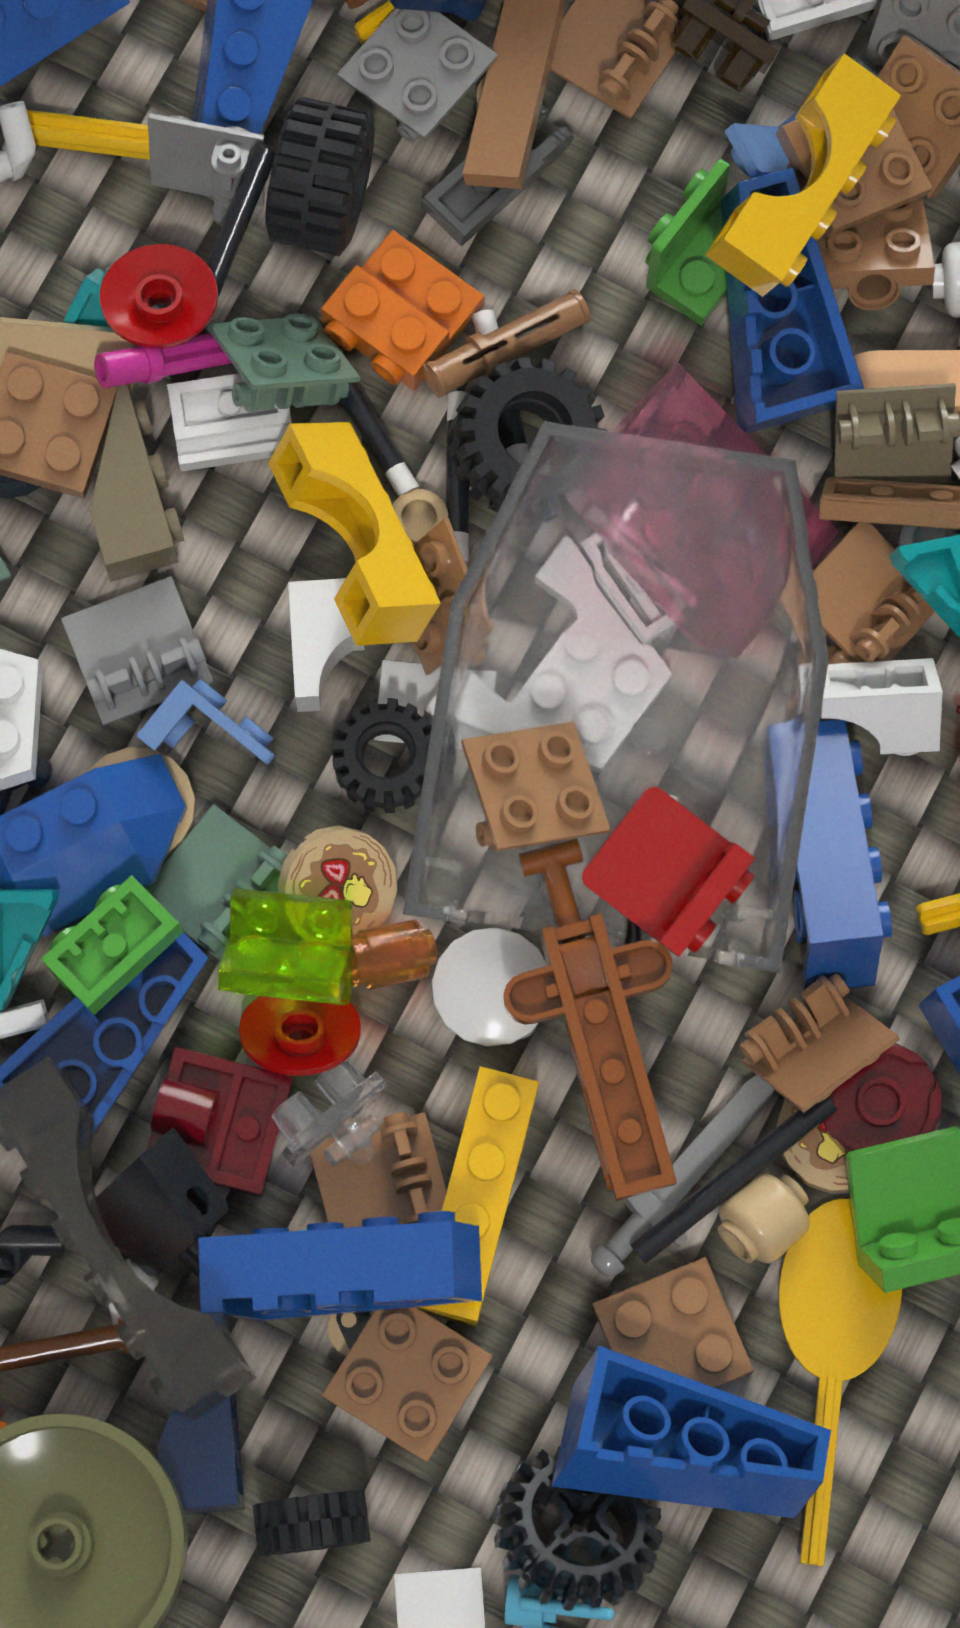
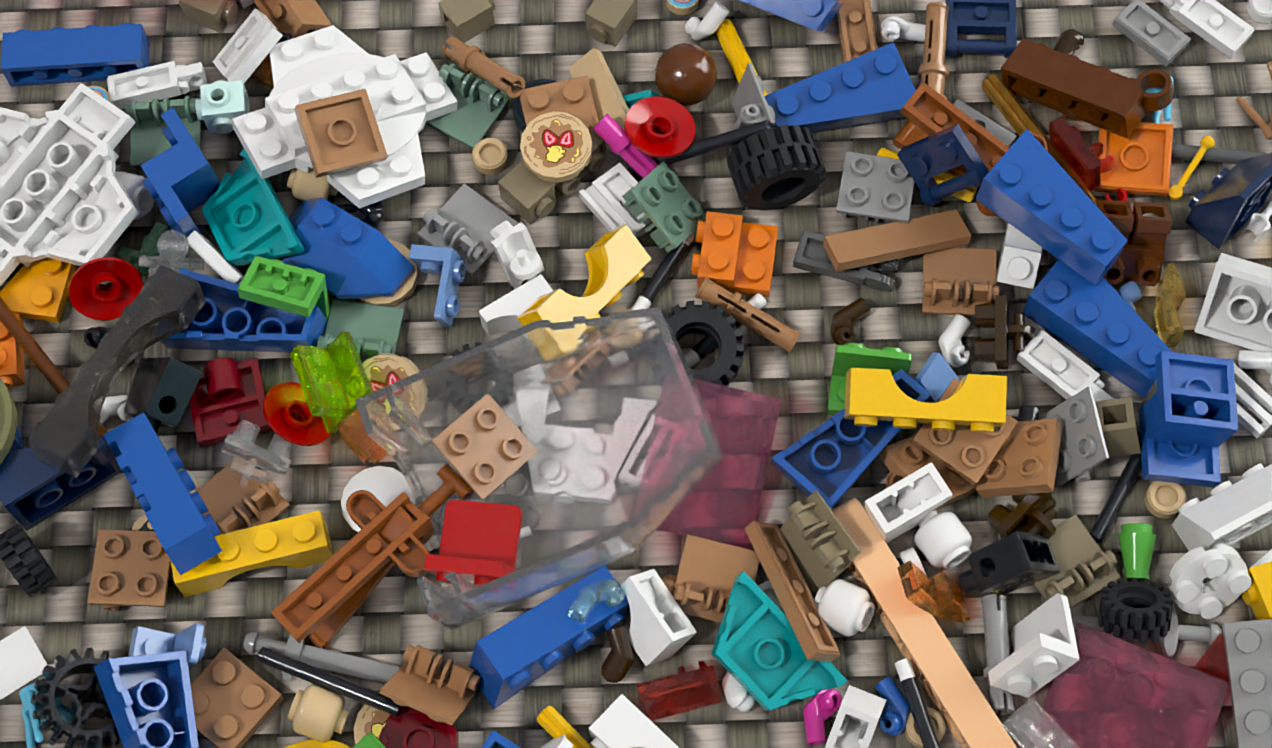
camera: 65 degrees right, 10 degrees down
none -> medium blue bracket [128,623,206,668]
none -> tan tile [472,138,508,175]
none -> white hips [489,221,545,289]
none -> tile [520,111,592,183]
none -> clear light blue arm [567,579,625,622]
none -> dark brown arm [601,626,634,683]
none -> reddish brown piece [655,43,717,106]
none -> dark brown arm [830,297,870,345]
none -> white arch [865,462,953,543]
none -> white arm [938,314,971,367]

